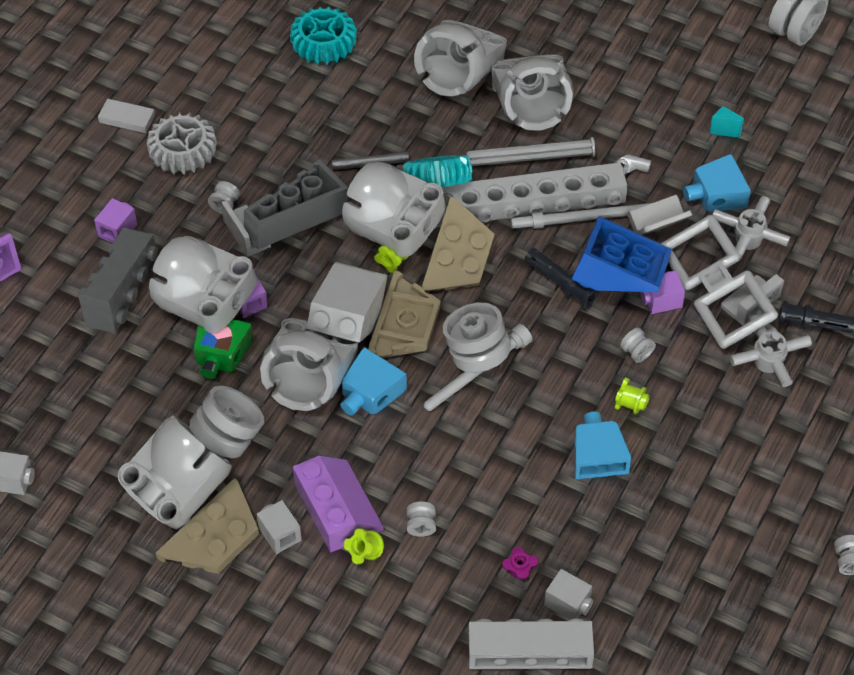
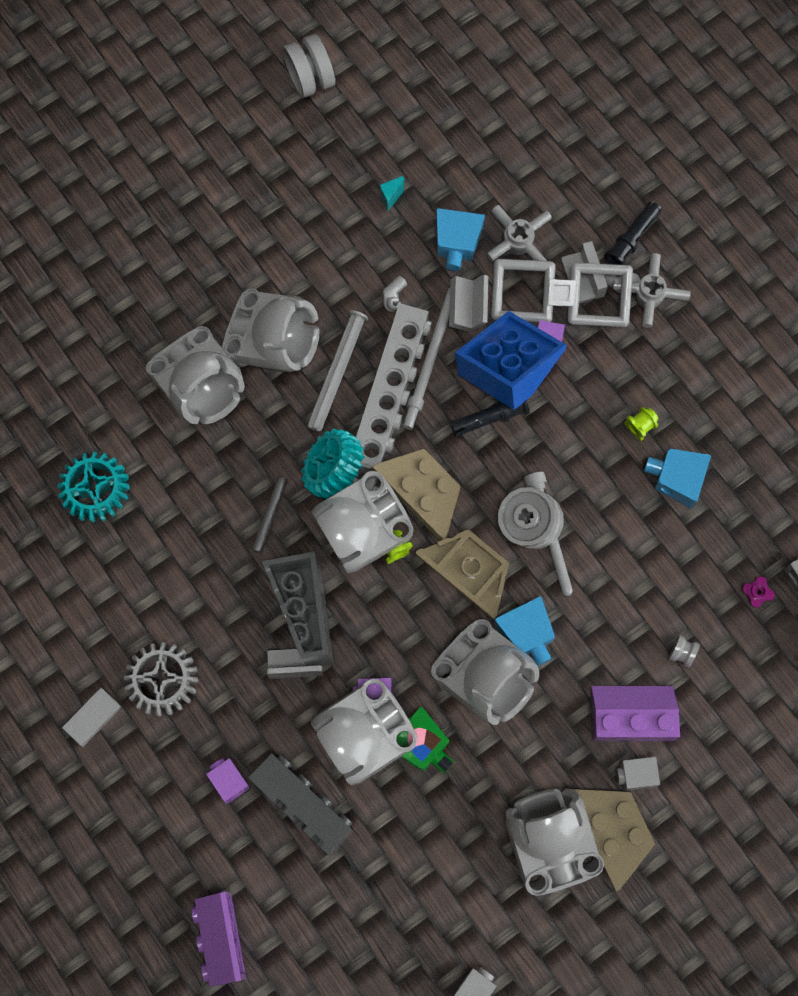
camera: 65 degrees left, 20 degrees up
light grey wheel [190,386,264,458] -> none
light grey wheel [208,181,240,214] -> none
light grey slope [307,262,388,343] -> none
lime brick [344,528,384,564] -> none
light grey wheel [620,328,656,363] -> none

